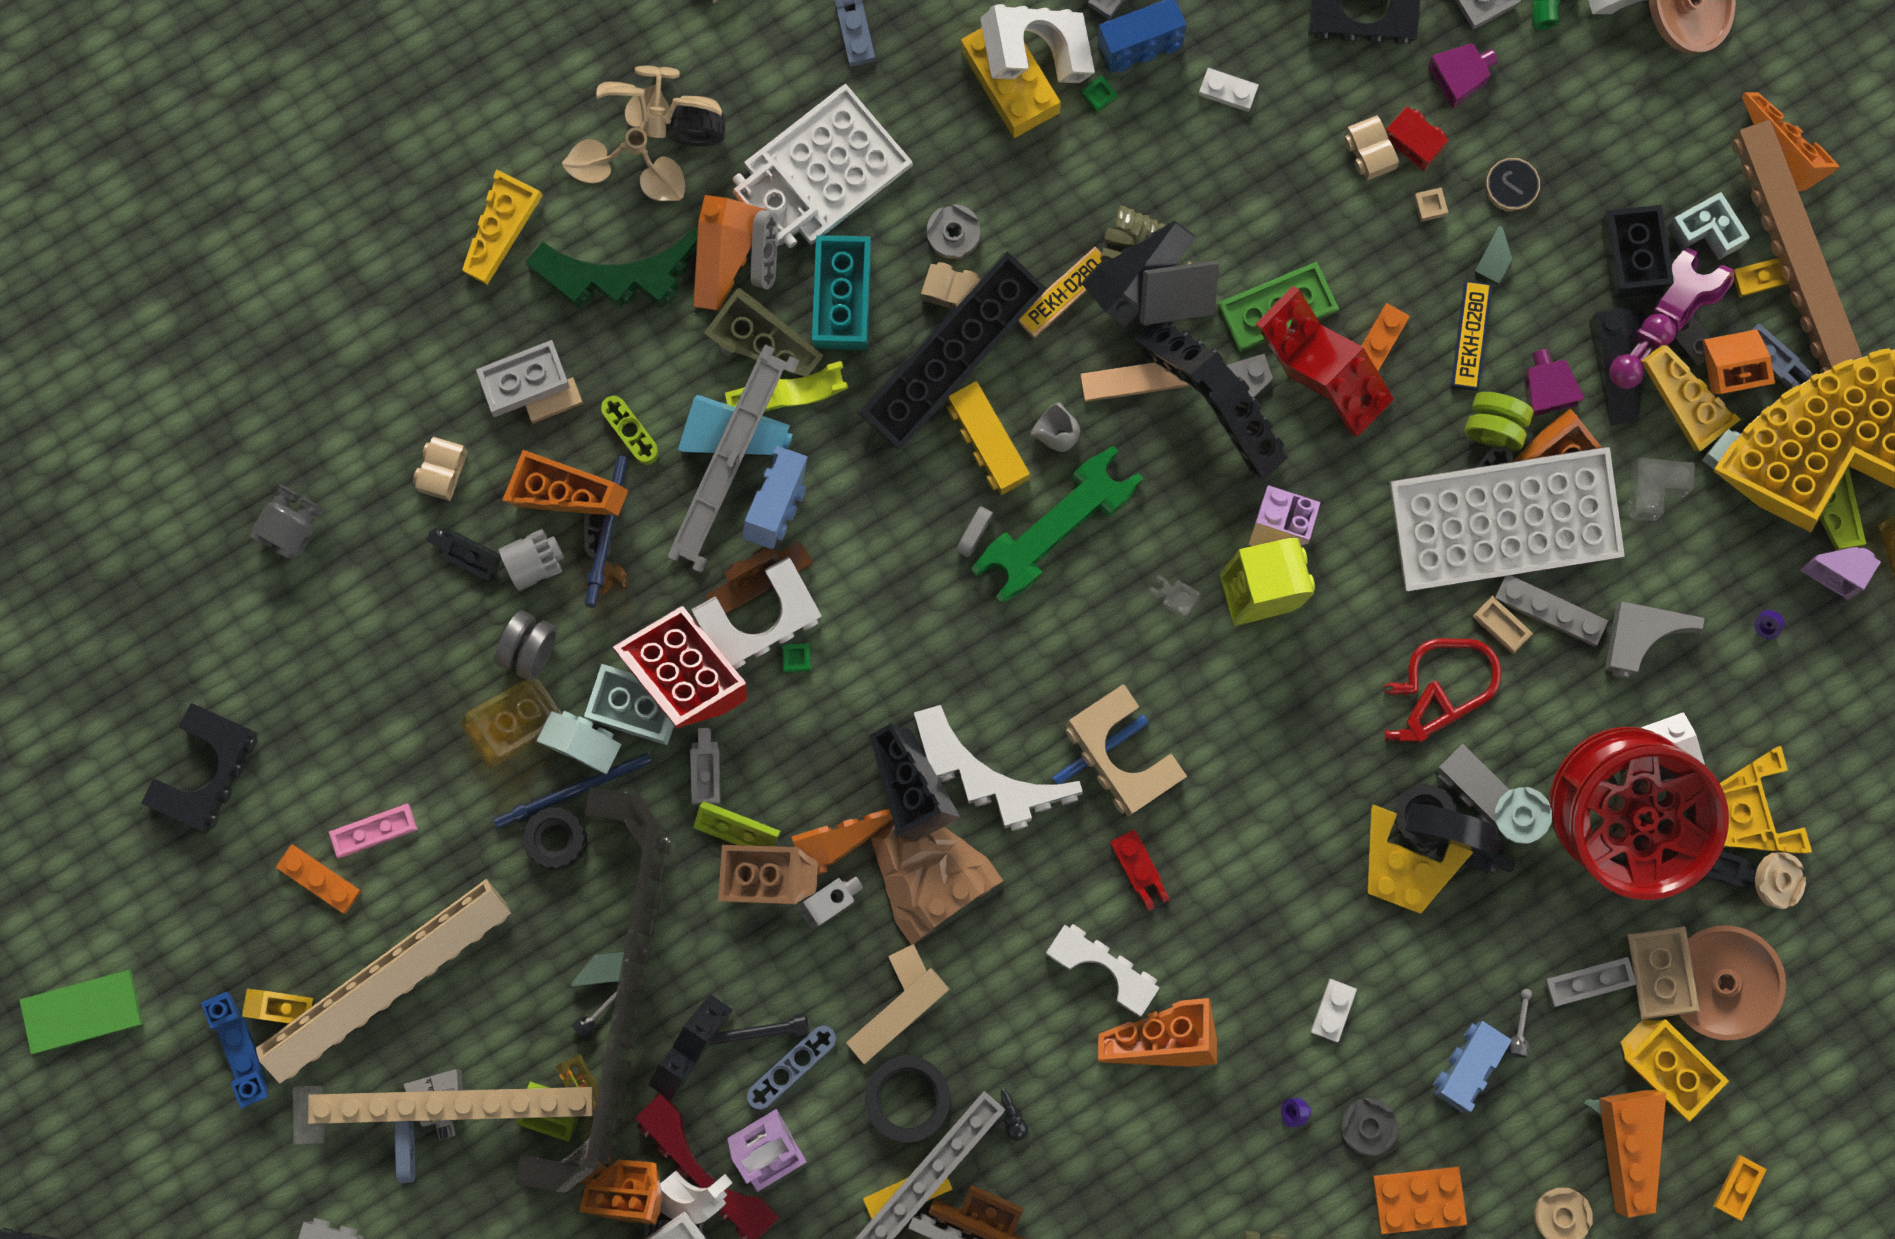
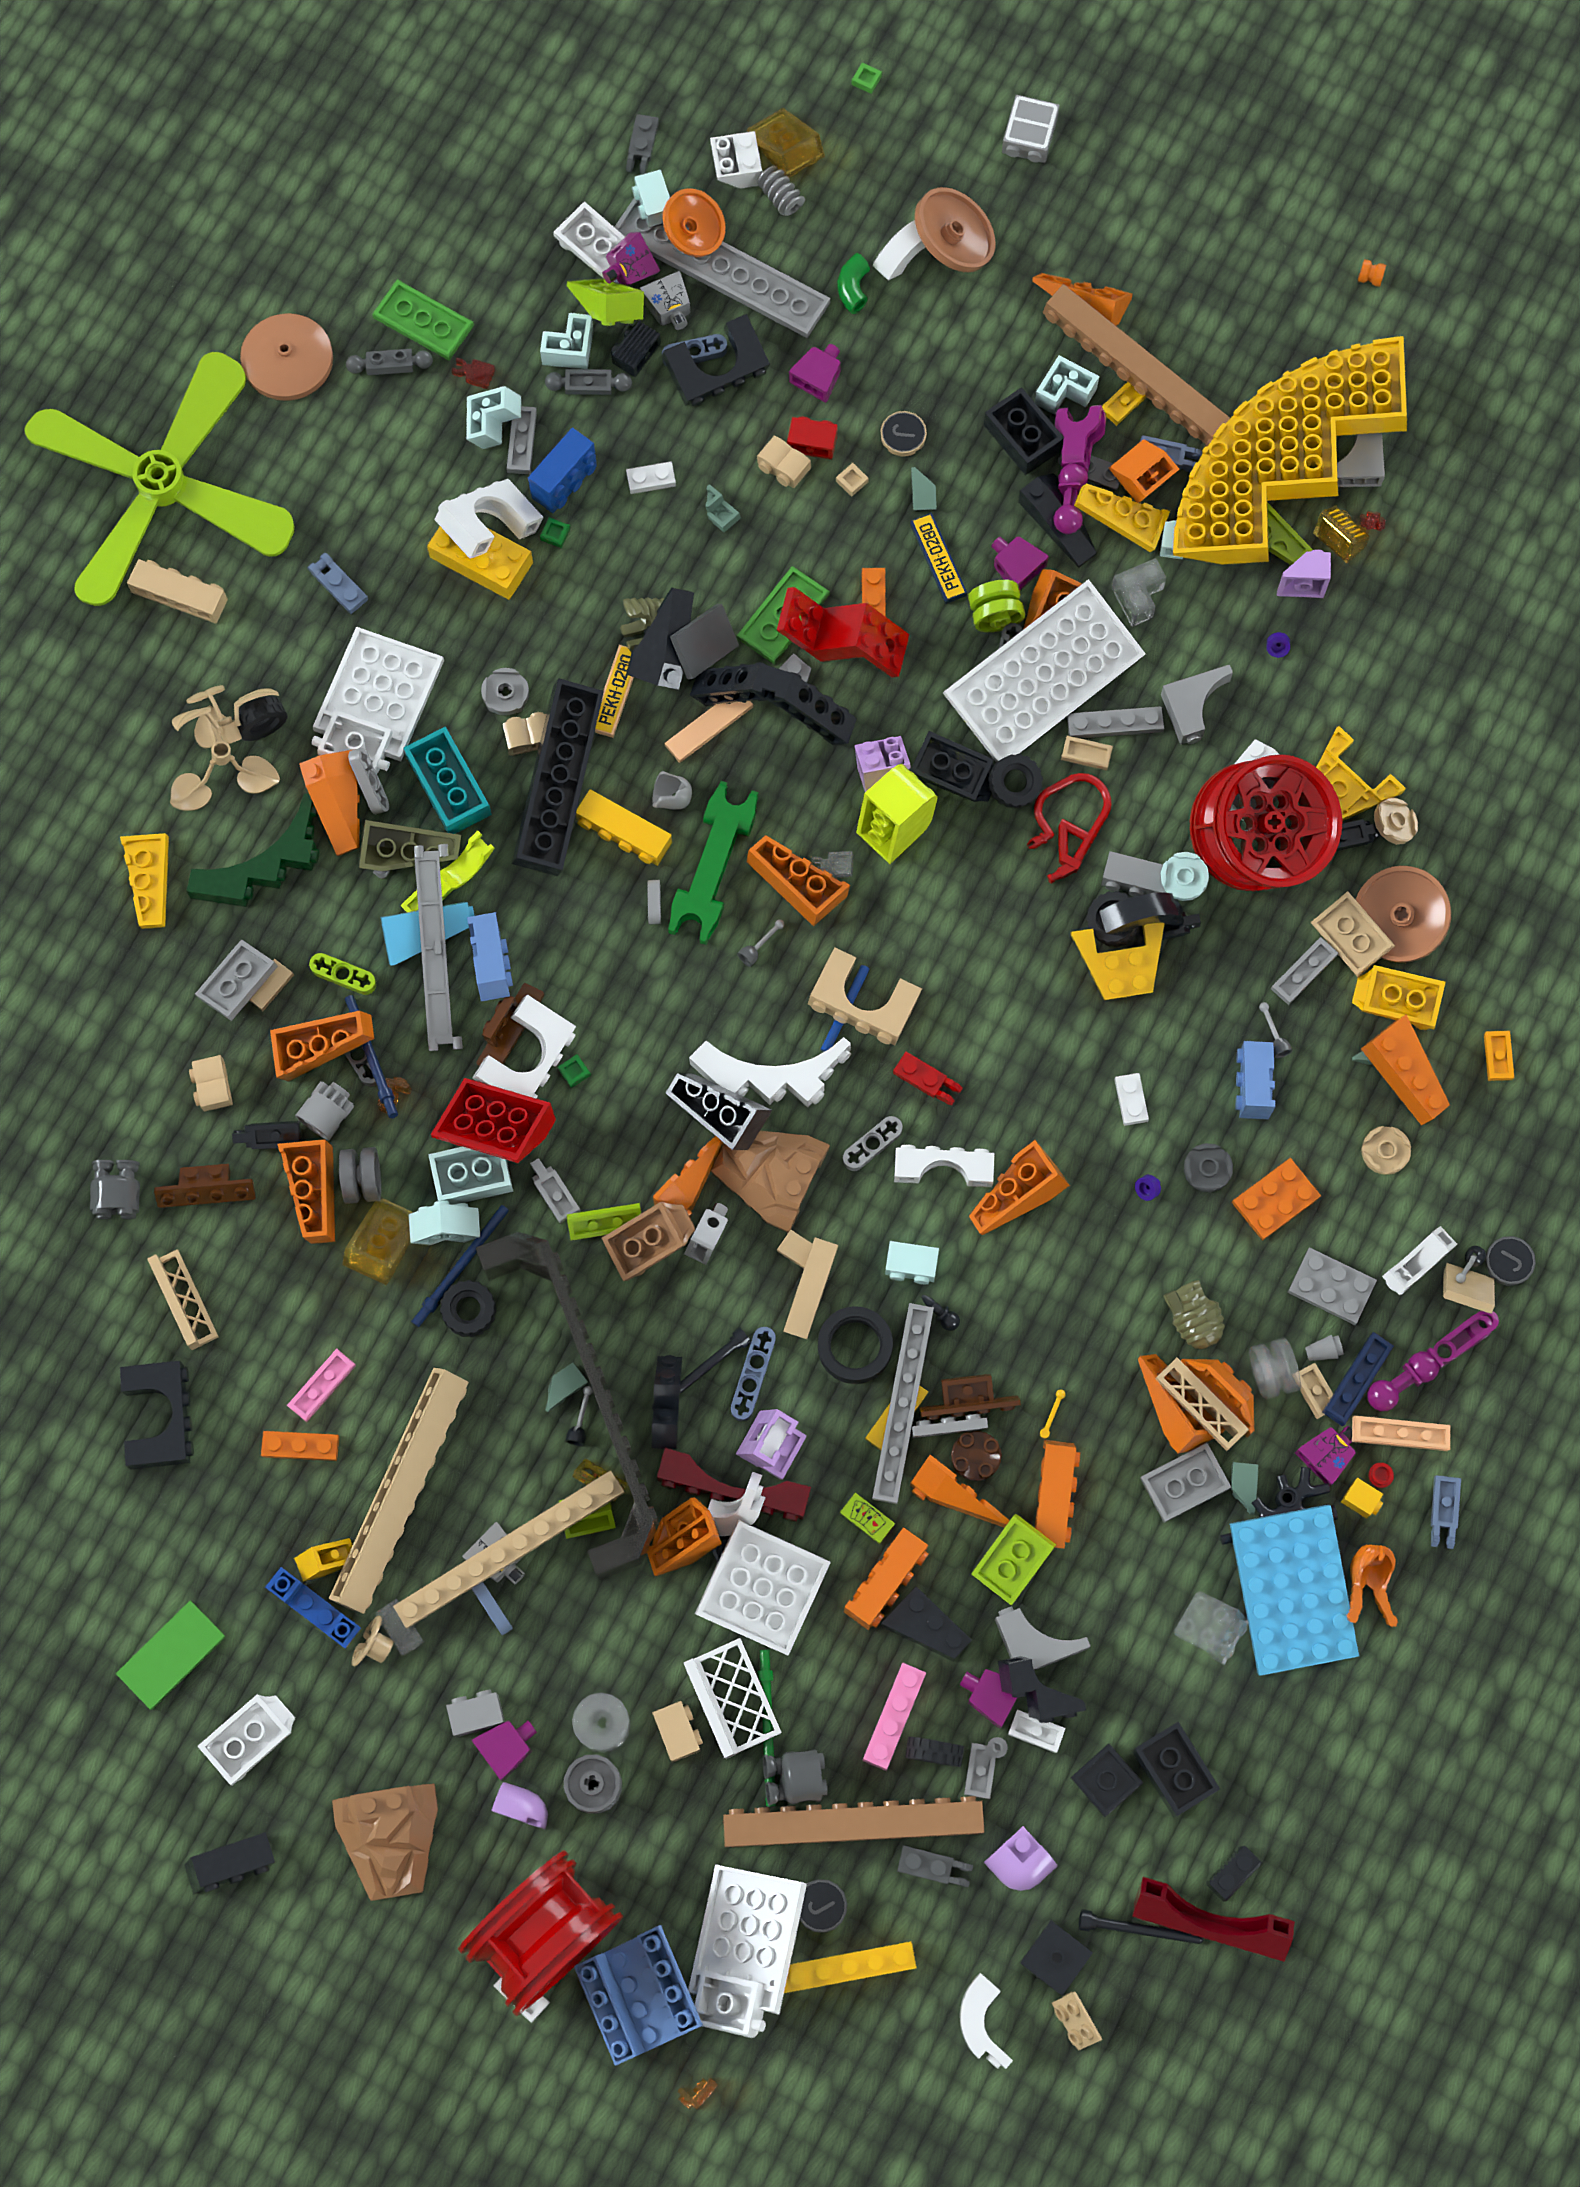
camera: 35 degrees left, 5 degrees down
none -> tan fence [147,1249,219,1350]
none -> reddish brown bracket [154,1164,256,1208]
none -> white slope [198,1694,295,1786]
none -> orange wedge [278,1139,335,1244]
none -> tan wheel [352,1615,393,1666]
none -> sand green slope [706,484,741,533]
none -> hinge [737,919,784,967]
none -> orange wedge [746,835,850,926]
none -> light grey beam [843,1116,902,1171]
none -> light aqua brick [885,1241,939,1284]
none -> black slope [910,731,994,802]
none -> black tyre [988,754,1043,808]

